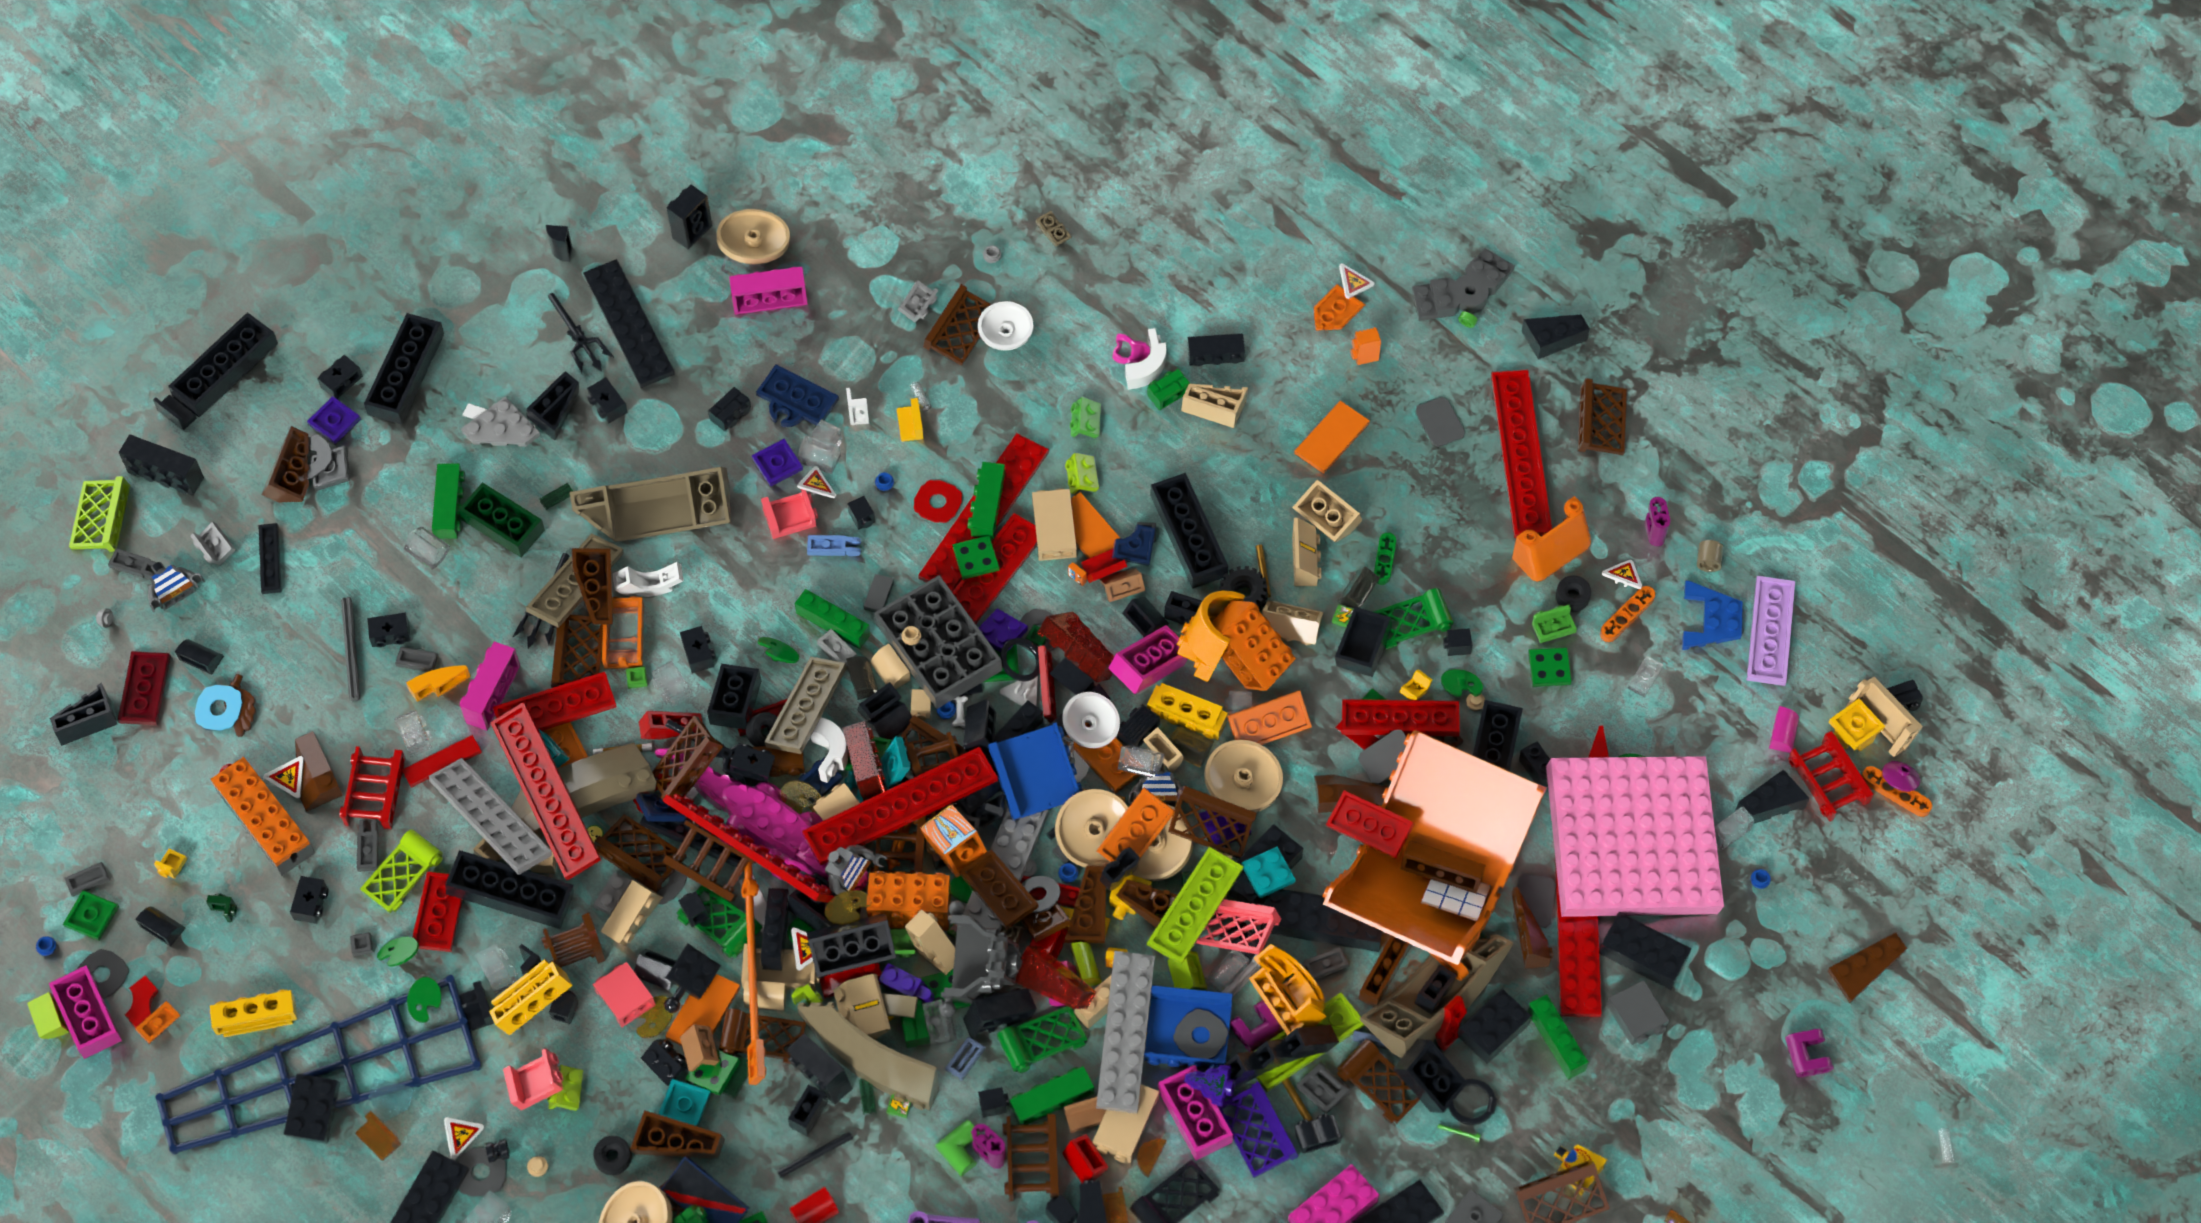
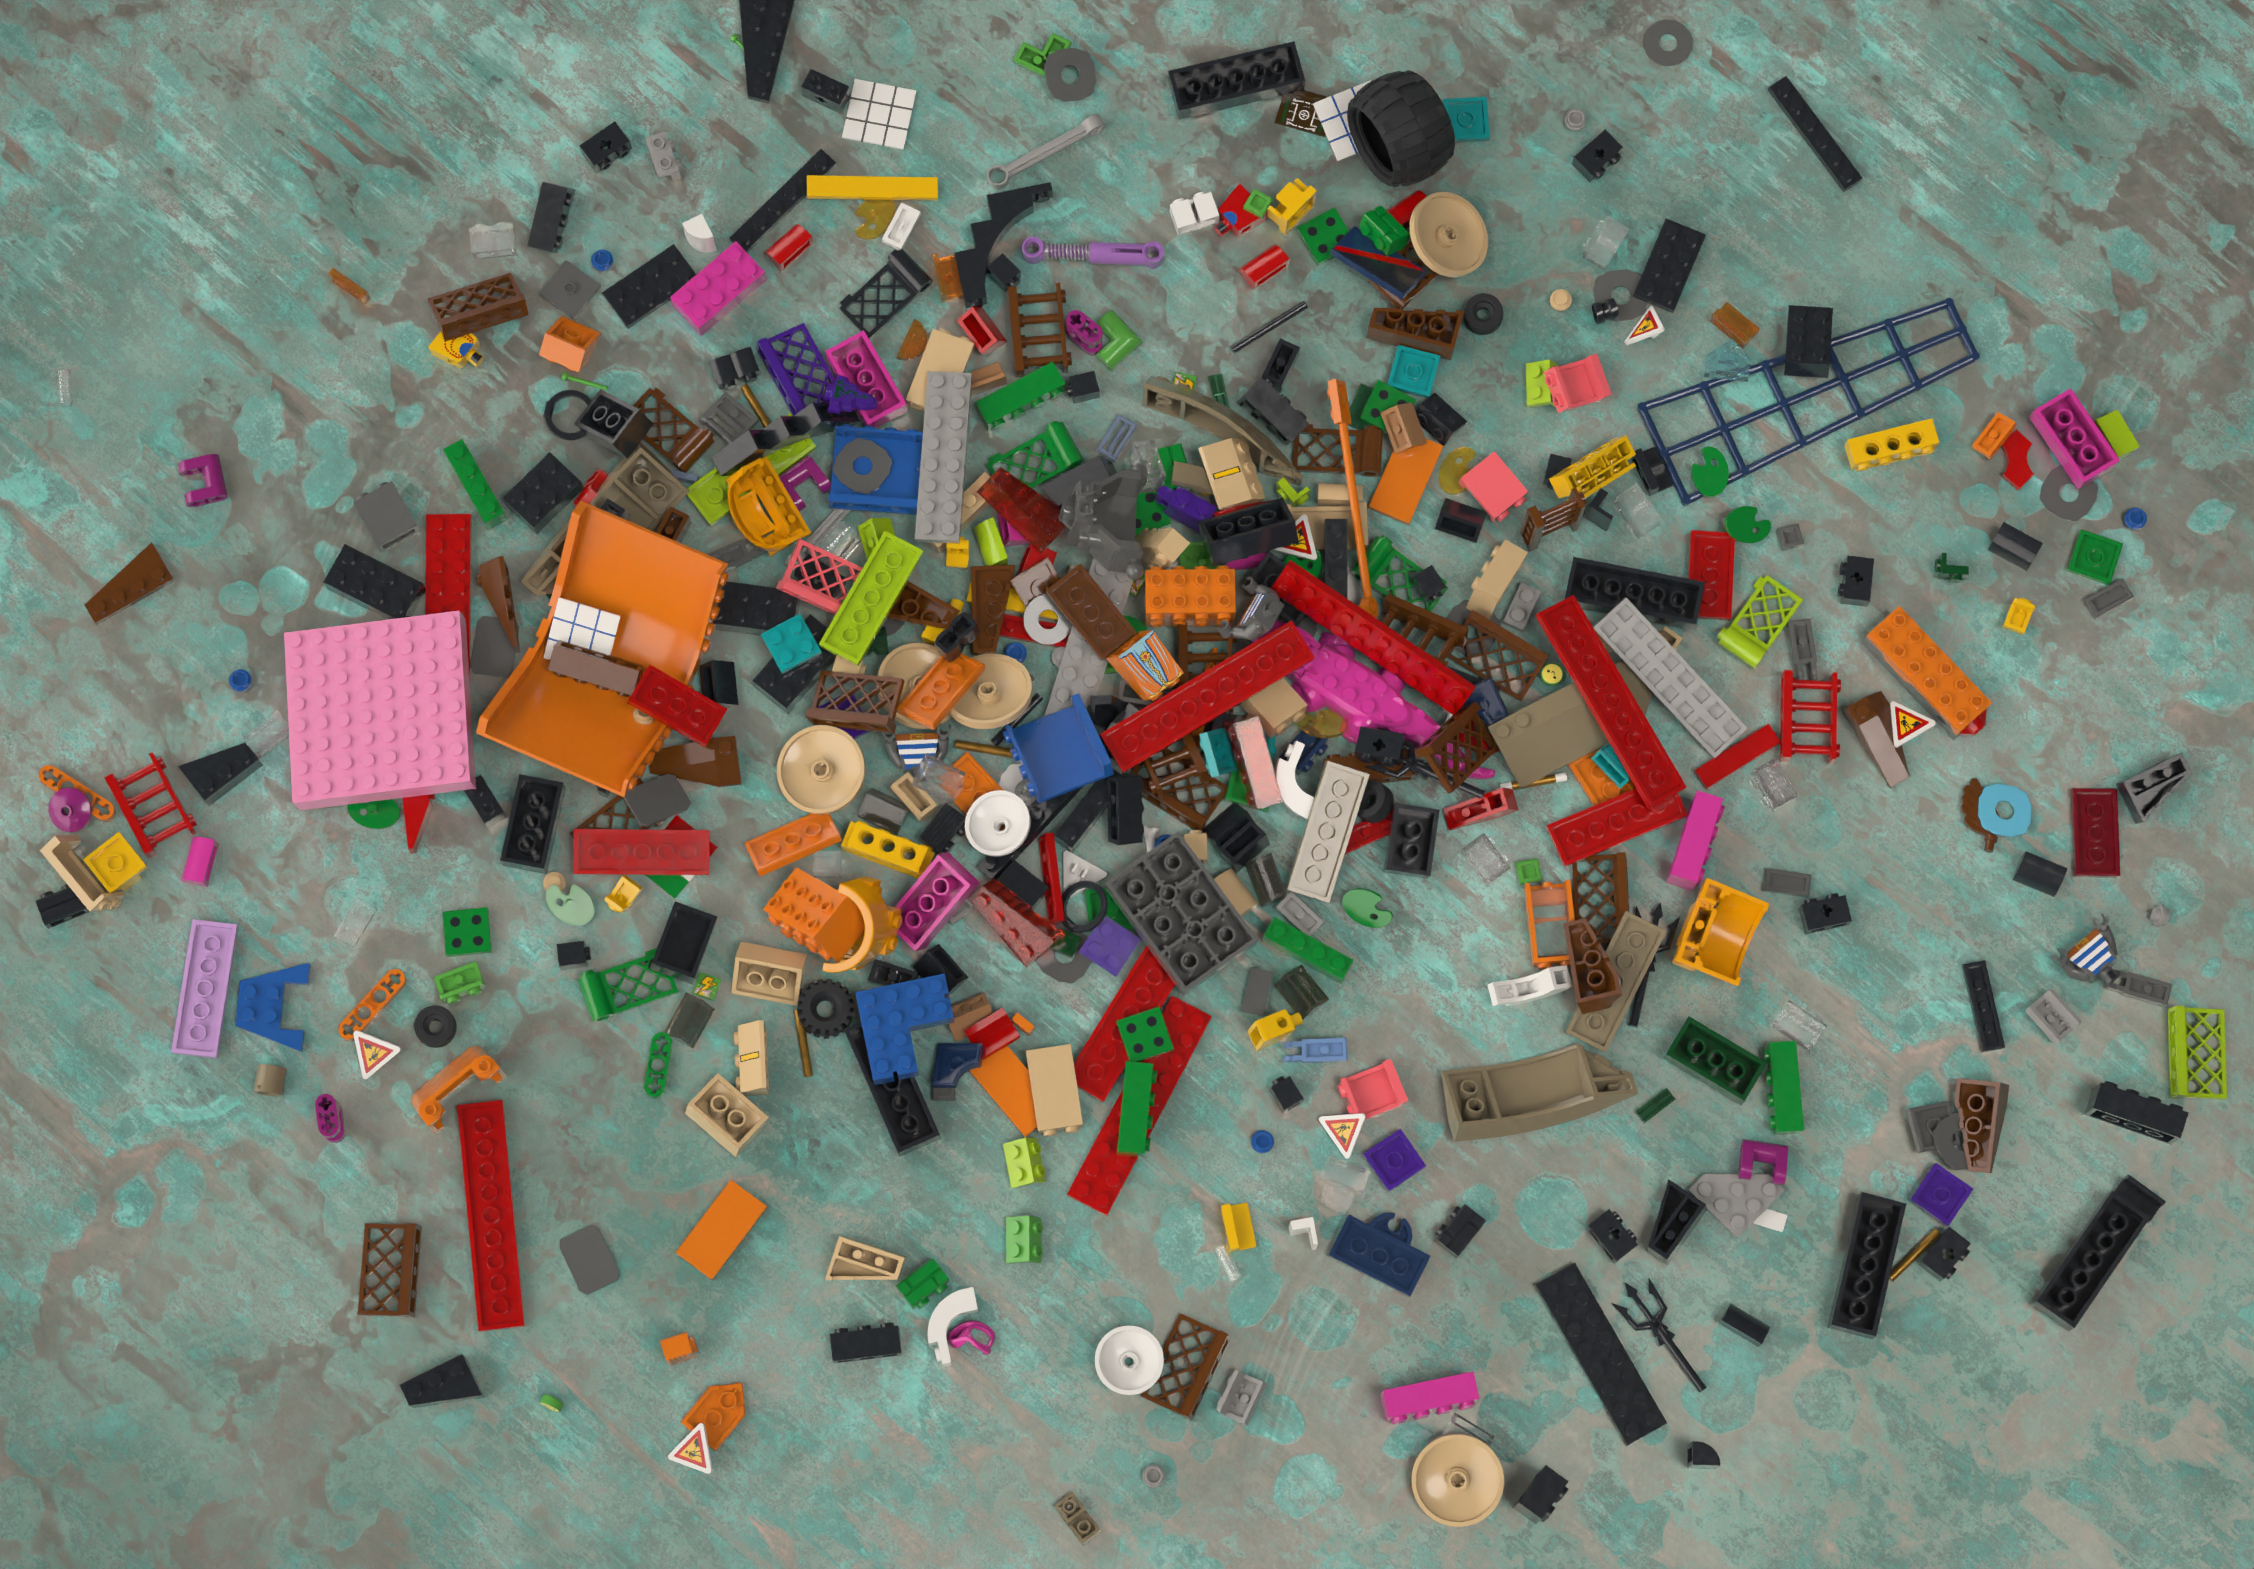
camera: 175 degrees right, 15 degrees up
dark grey axle [341,597,360,701] -> none
light orange slope [406,665,471,702] -> none
black plate [664,944,721,1013] -> none
black brick [680,626,716,673] -> none
clear yellow piece [825,890,872,924] -> none
tan plate [902,626,921,645] -> none
red piece [914,480,962,523] -> none
dark grey plate [1412,248,1515,321] -> none
none -> orange slope [539,316,601,372]
none -> black brick [699,660,739,708]
none -> blue piece [855,974,954,1085]
none -> yellow torso [1247,1009,1303,1051]
none -> clear smoke brick [1274,964,1329,1020]
none -> light orange piece [1672,878,1769,986]
none -> black brick [1719,1303,1770,1347]
none -> magenta connector [1738,1139,1788,1185]
none -> pearl gold bar [1889,1228,1941,1282]

